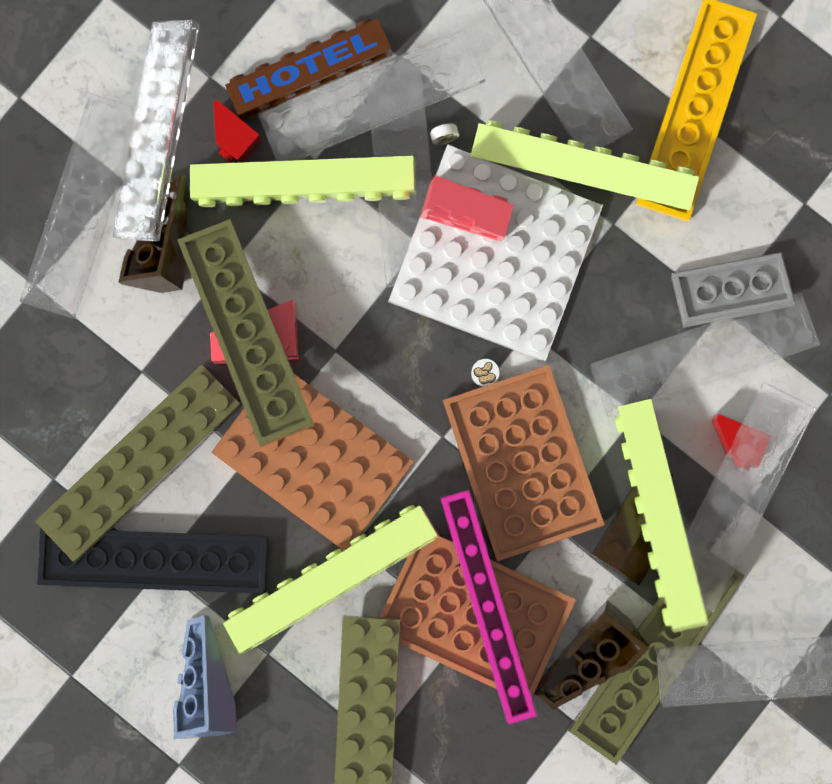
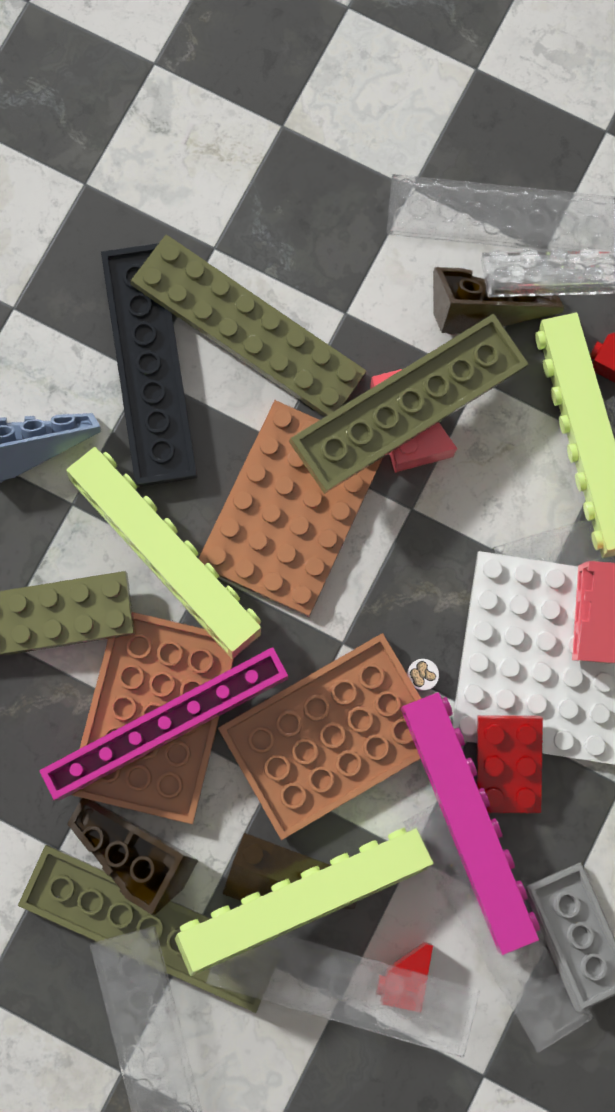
camera: 75 degrees right, 5 degrees down
none -> dark pink brick [400,692,541,955]
none -> red plate [476,715,543,813]

